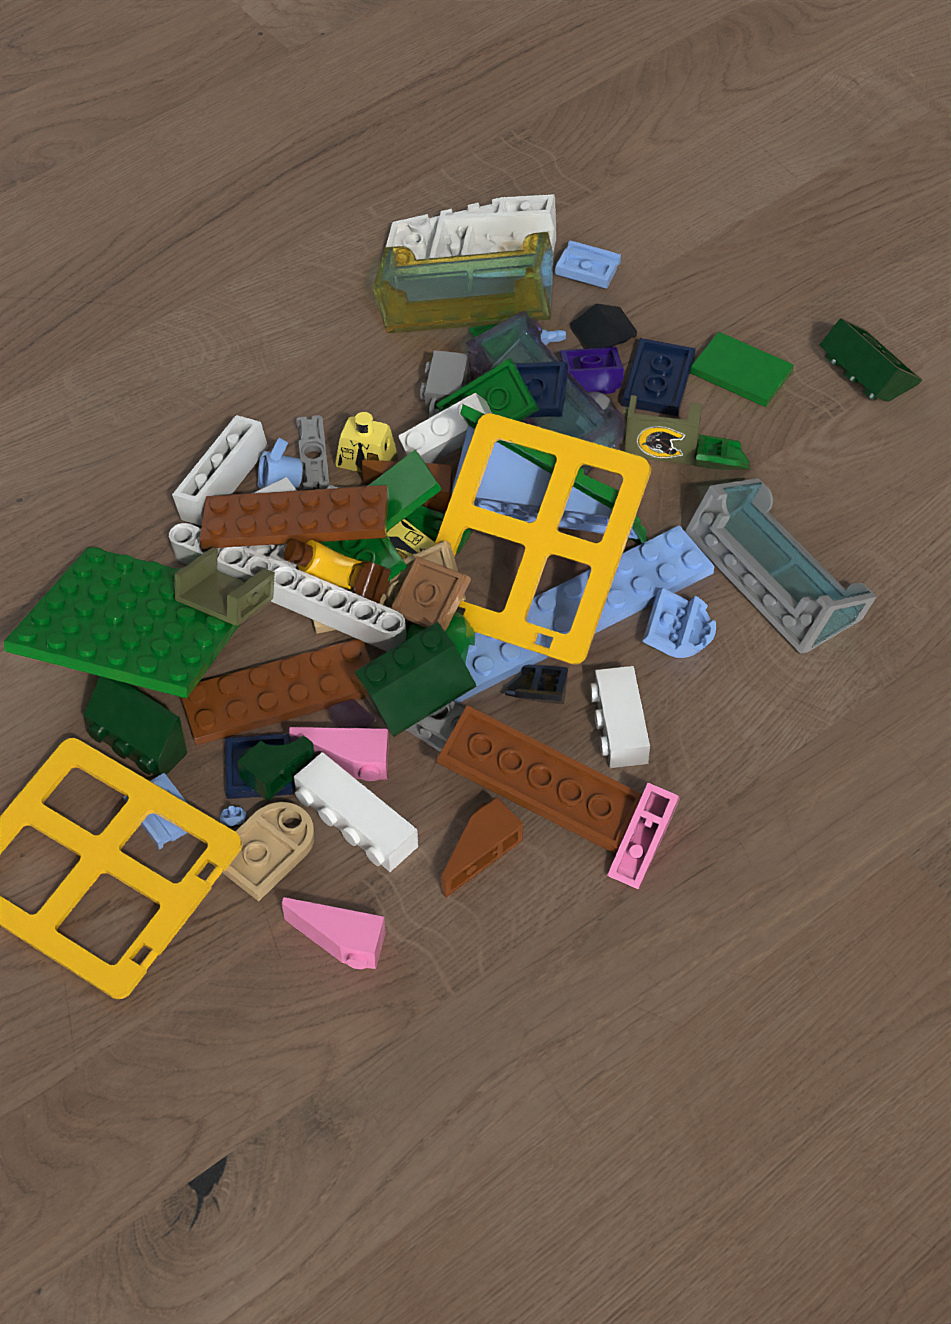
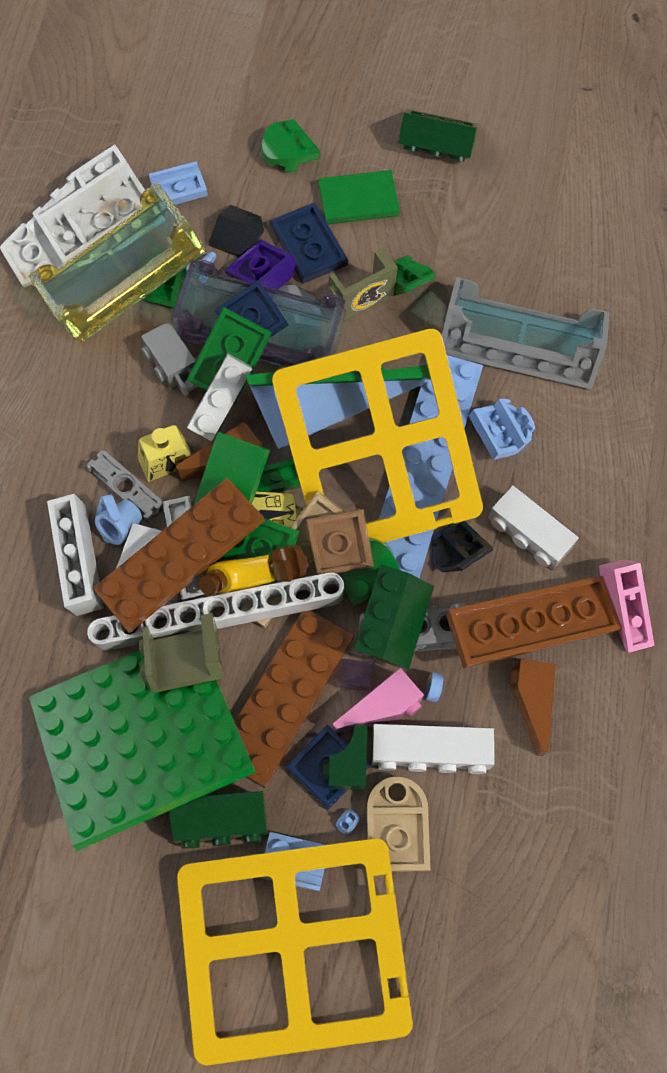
camera: 45 degrees left, 15 degrees up
bright pink slope [282,897,386,970] -> none
none -> green slope [260,119,321,172]
none -> light blue tile [424,672,443,703]

